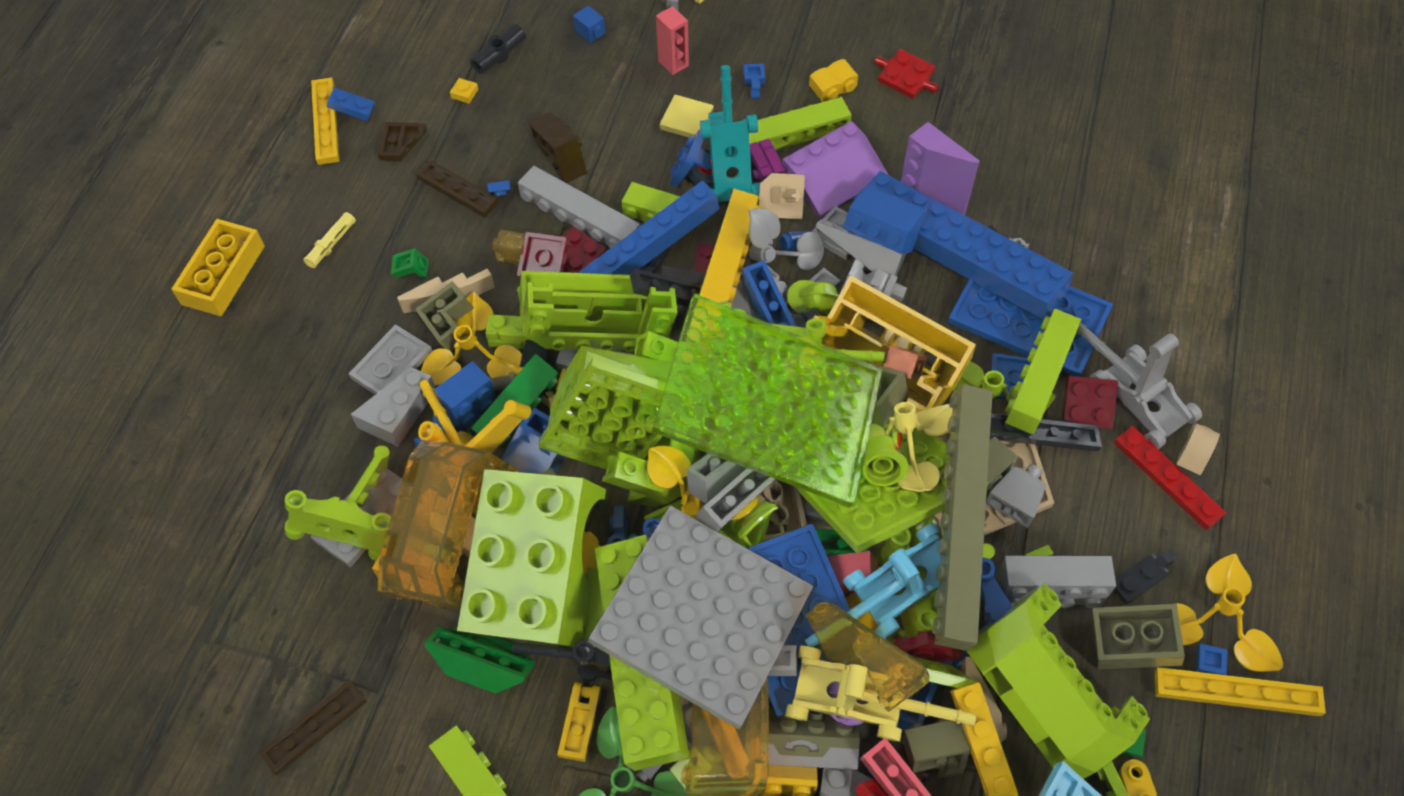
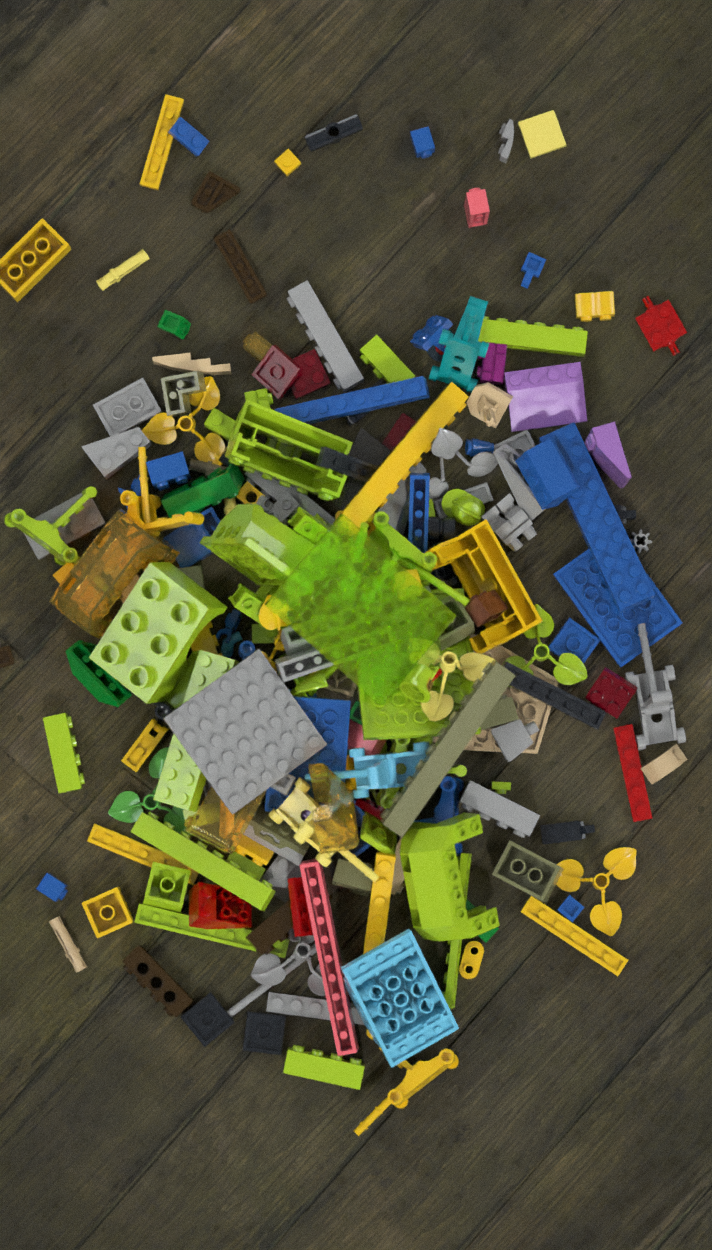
camera: 25 degrees right, 25 degrees up
blue plate [487,180,511,196] -> none
dark brown wedge [528,111,587,183] -> none
light yellow tile [660,95,714,137] -> none
lime brick [1005,308,1081,435] -> none

